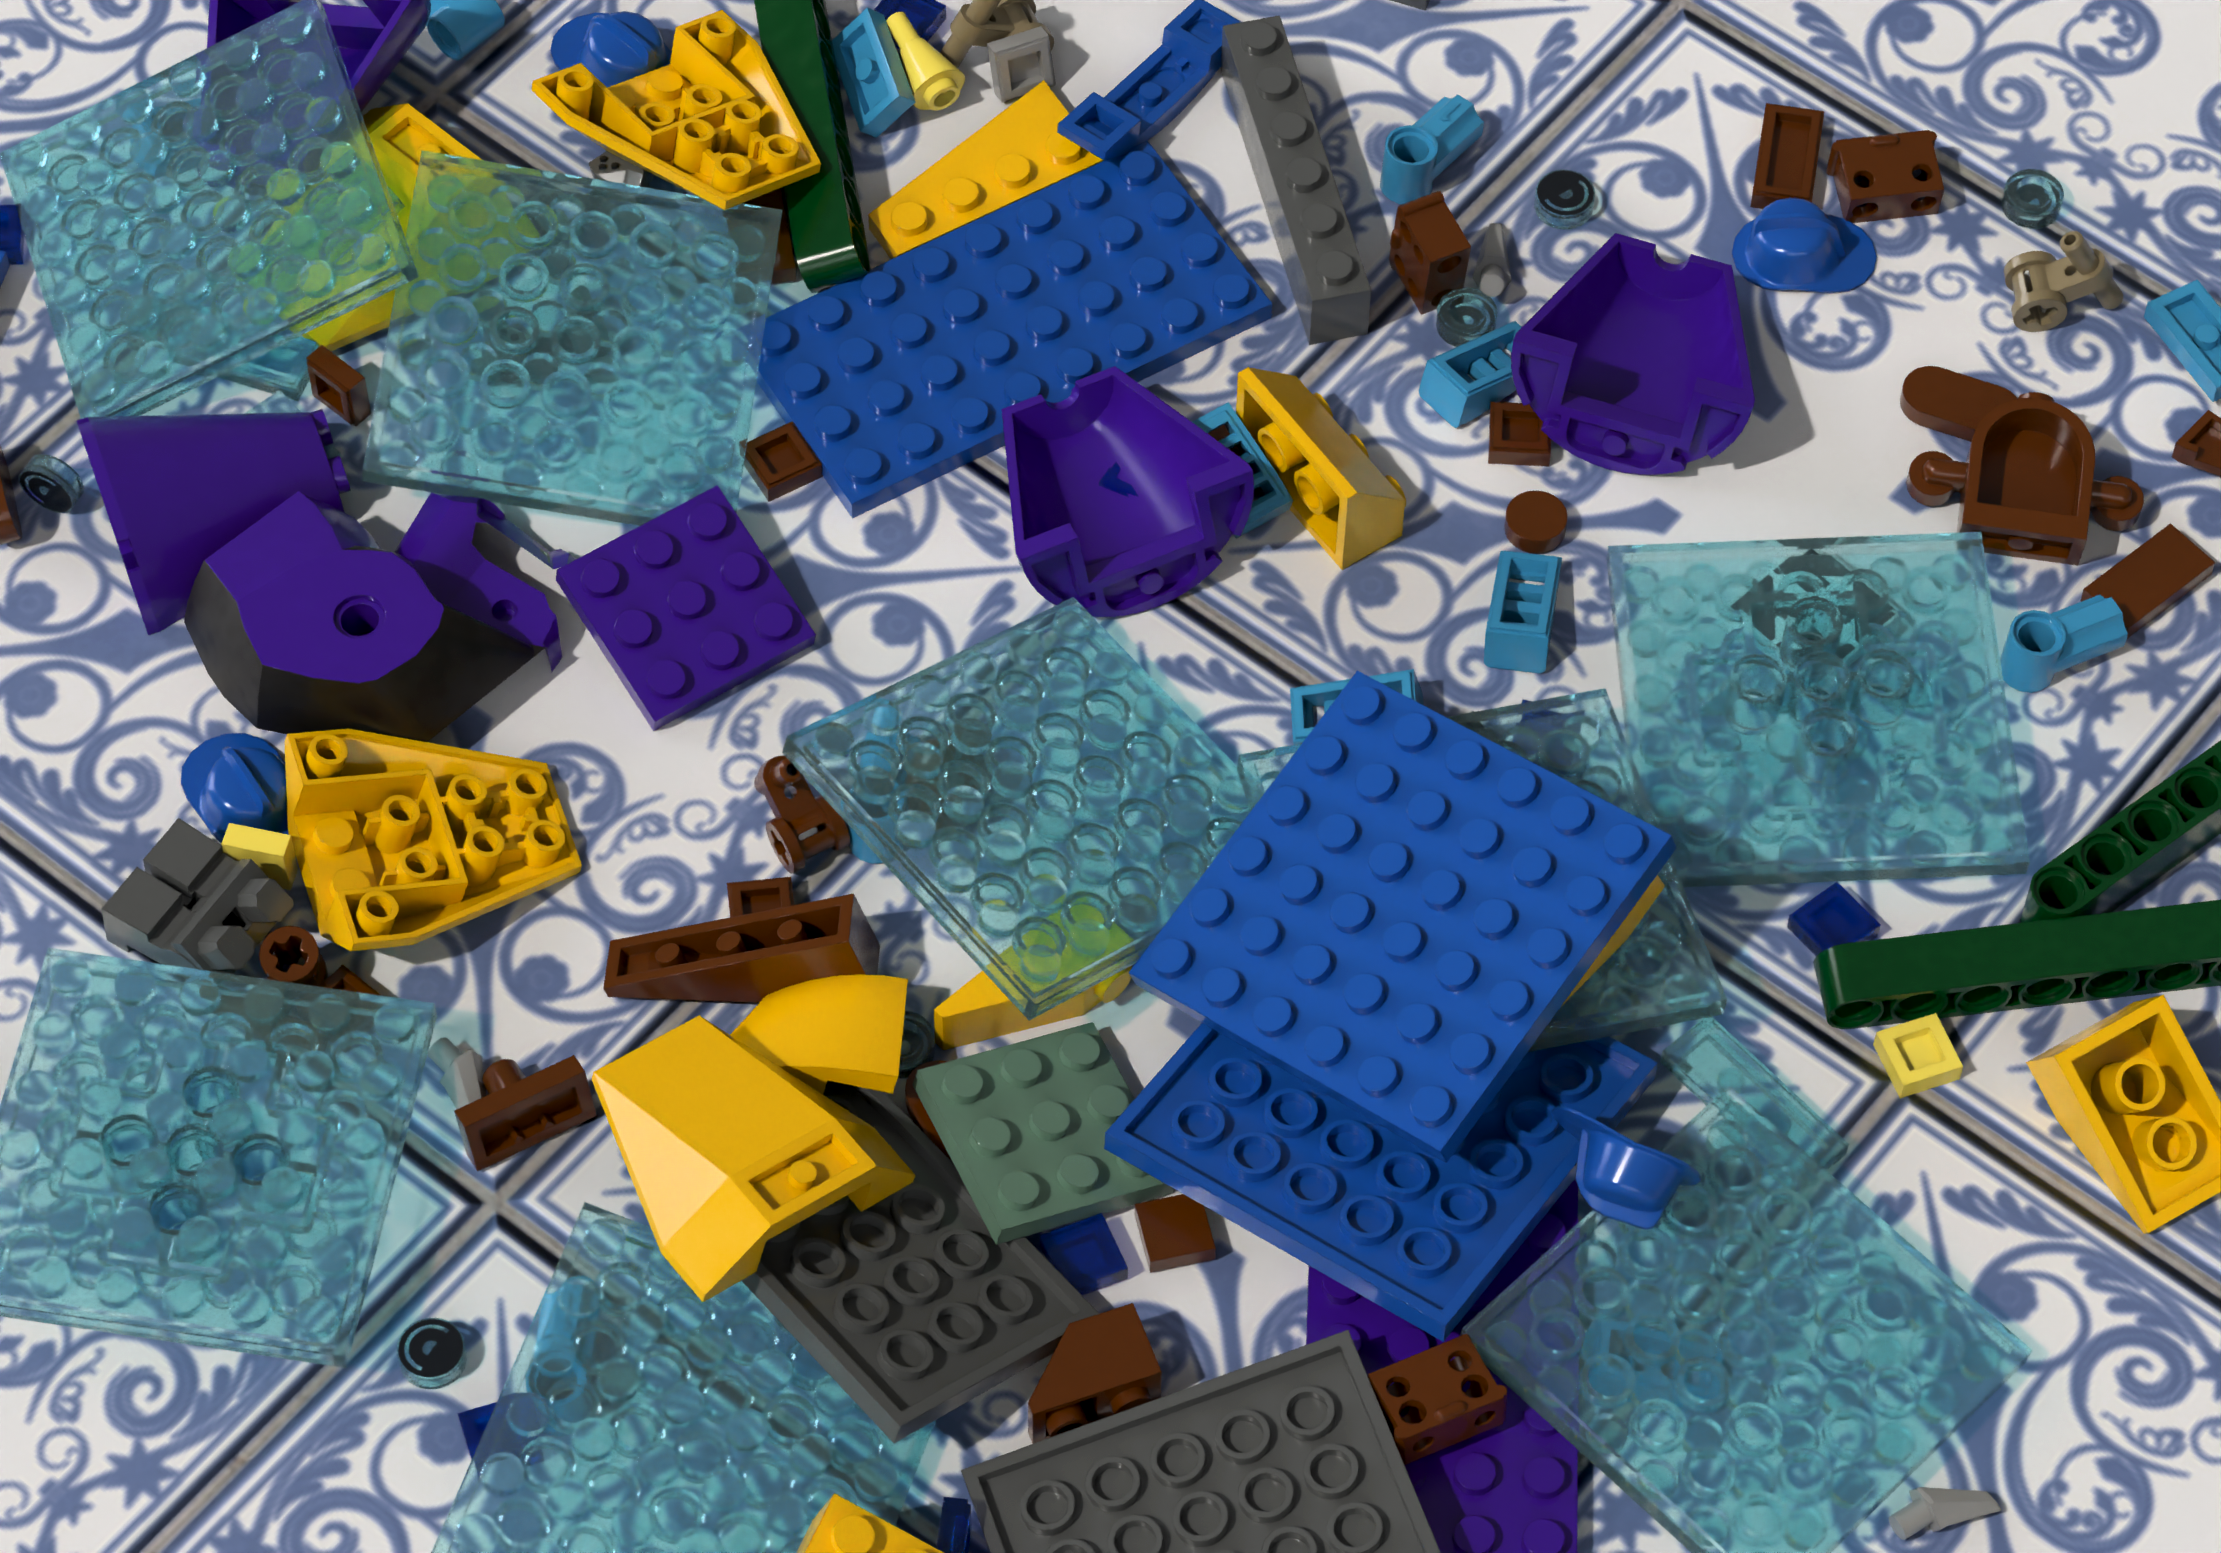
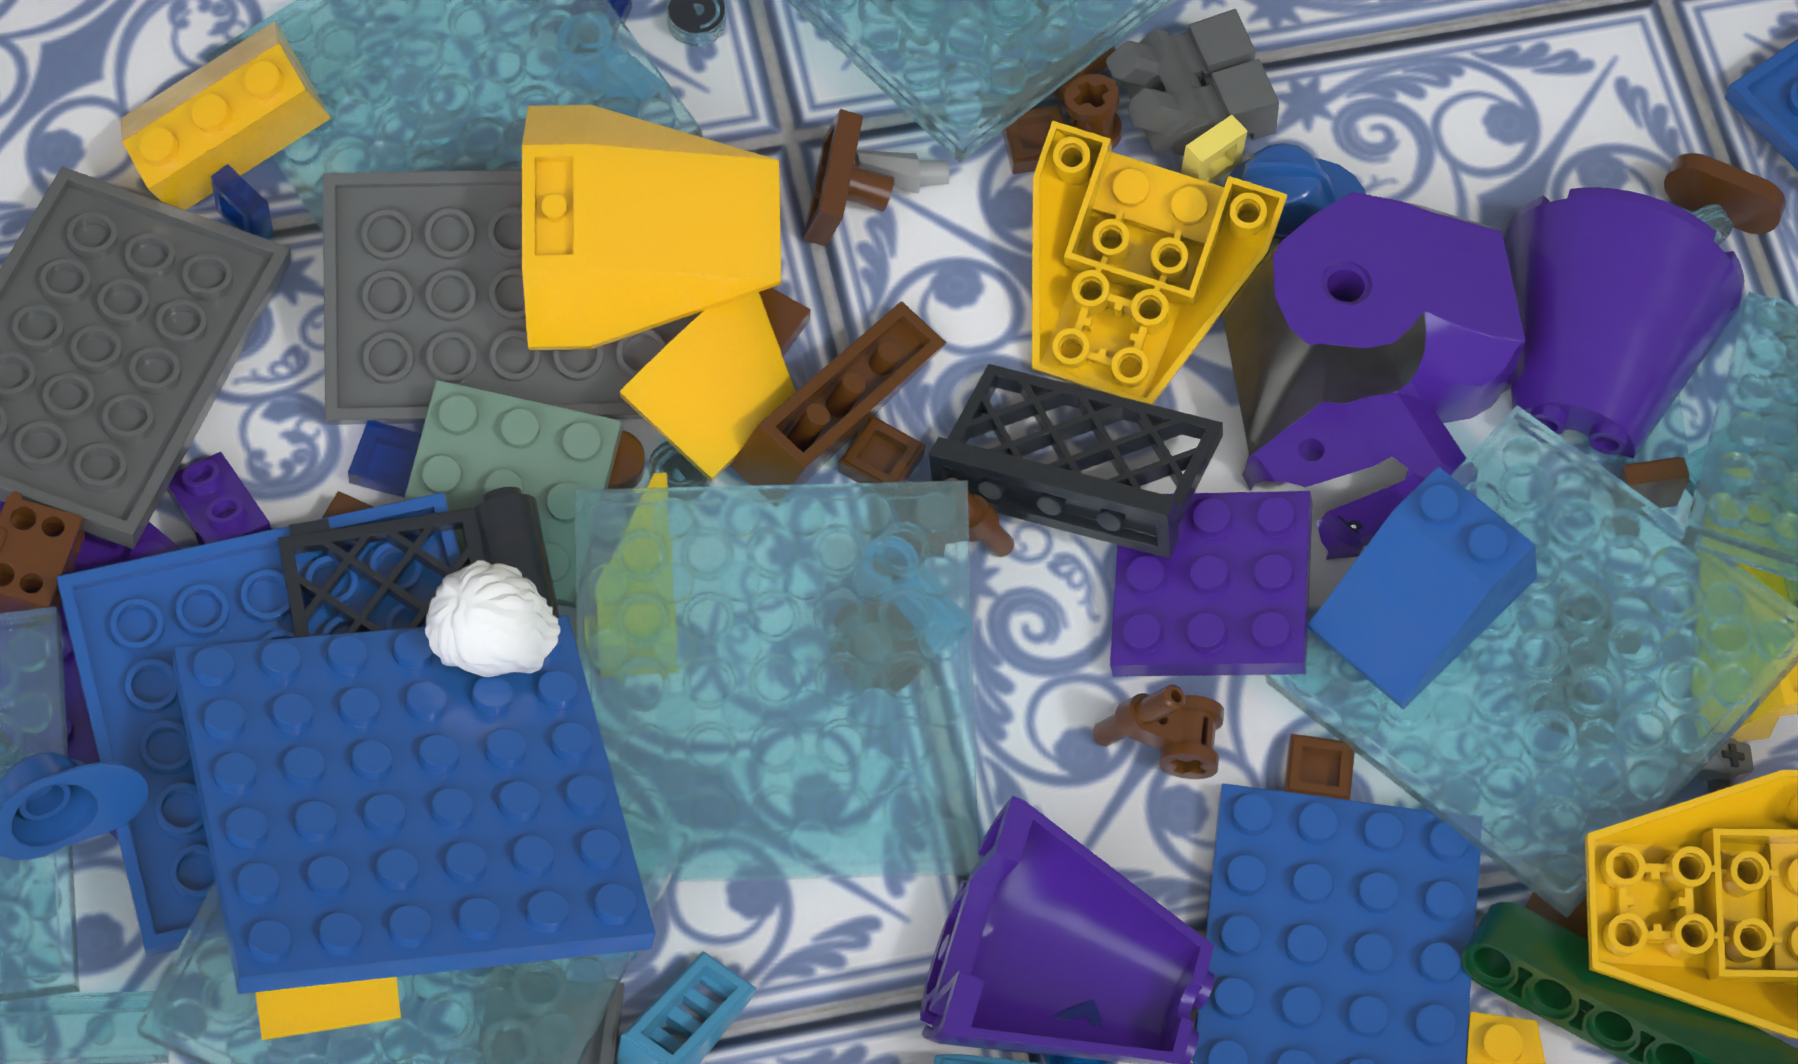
camera: 125 degrees right, 5 degrees up
reddish brown slope [1028,1303,1162,1444] -> none
none -> dark purple plate [167,451,272,545]
none -> black piece [278,487,560,638]
none -> white hair [425,560,560,677]
none -> black fence [929,364,1223,559]
none -> reddish brown piece [1093,684,1224,779]
none -> blue slope [1308,466,1537,710]

